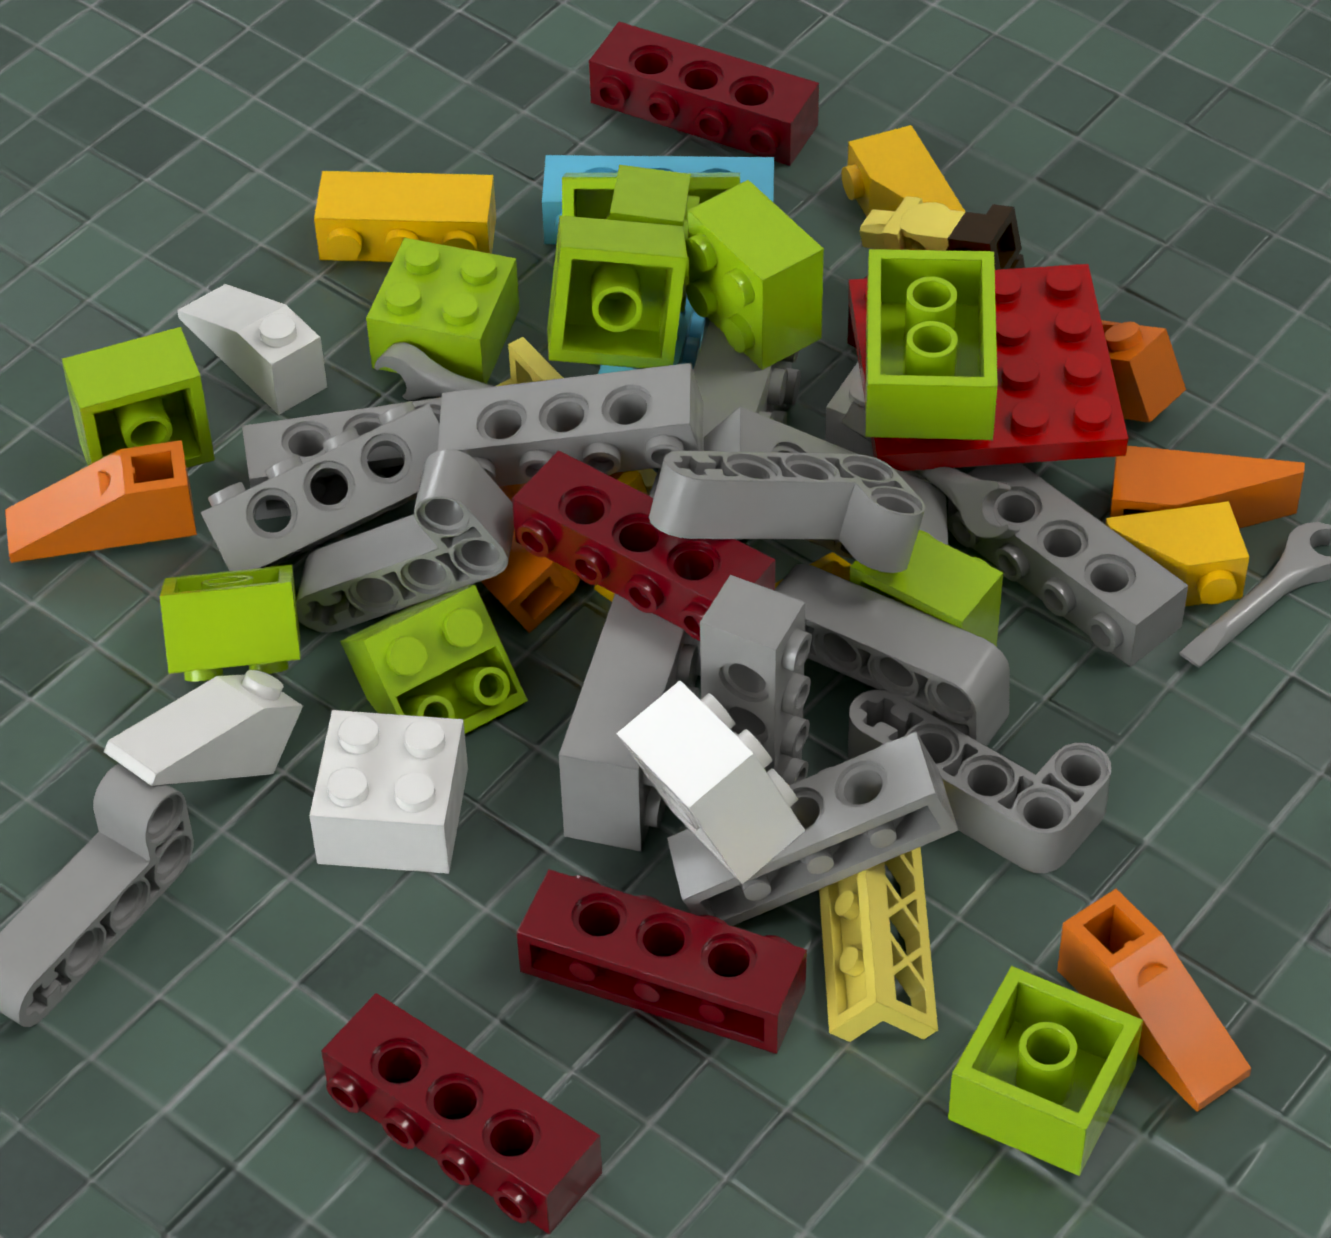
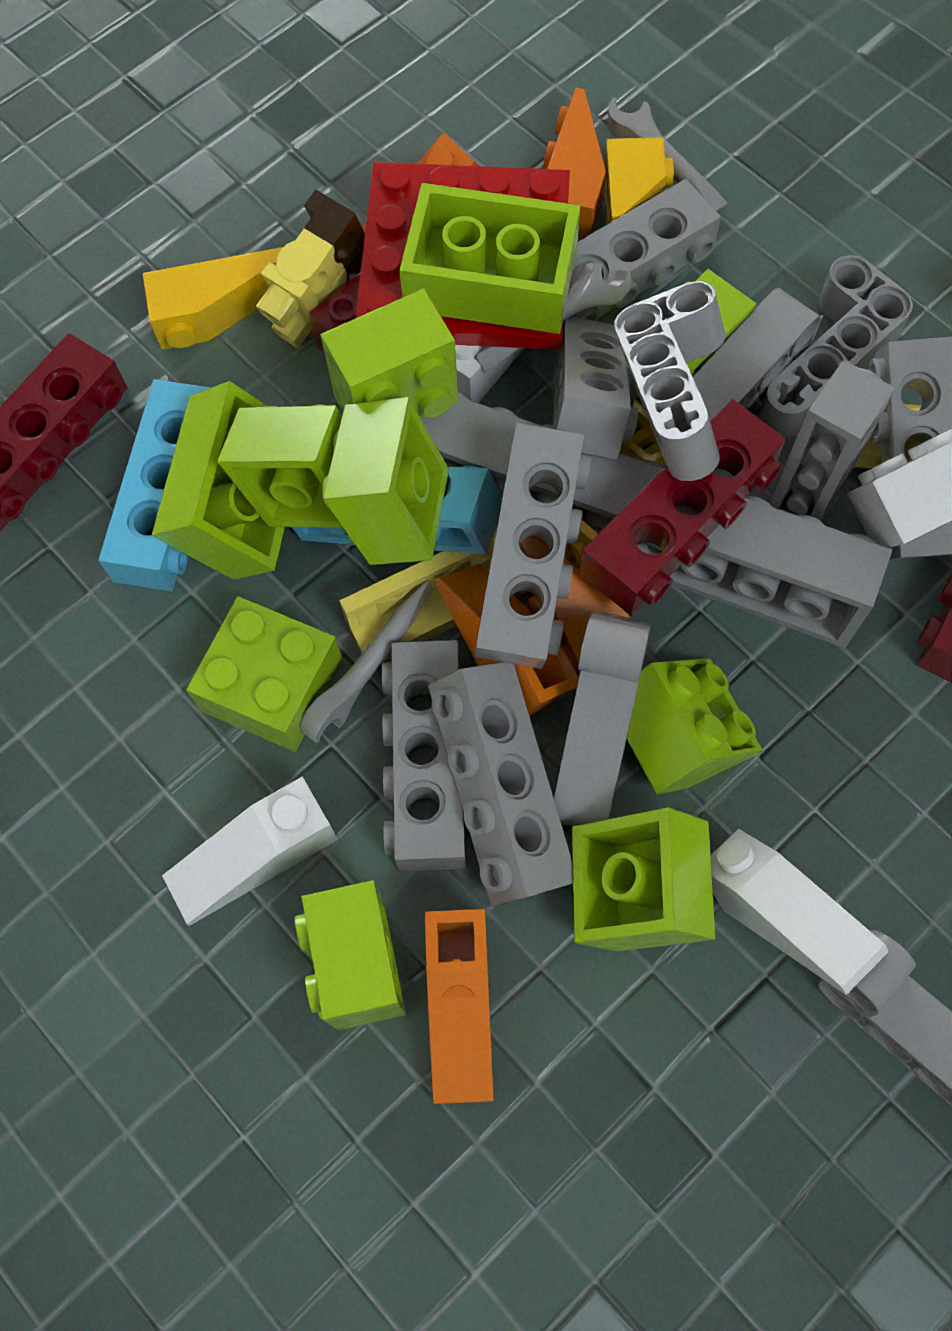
camera: 80 degrees left, 20 degrees up
white brick [309,710,468,874] -> none
yellow brick [314,171,496,262] -> none

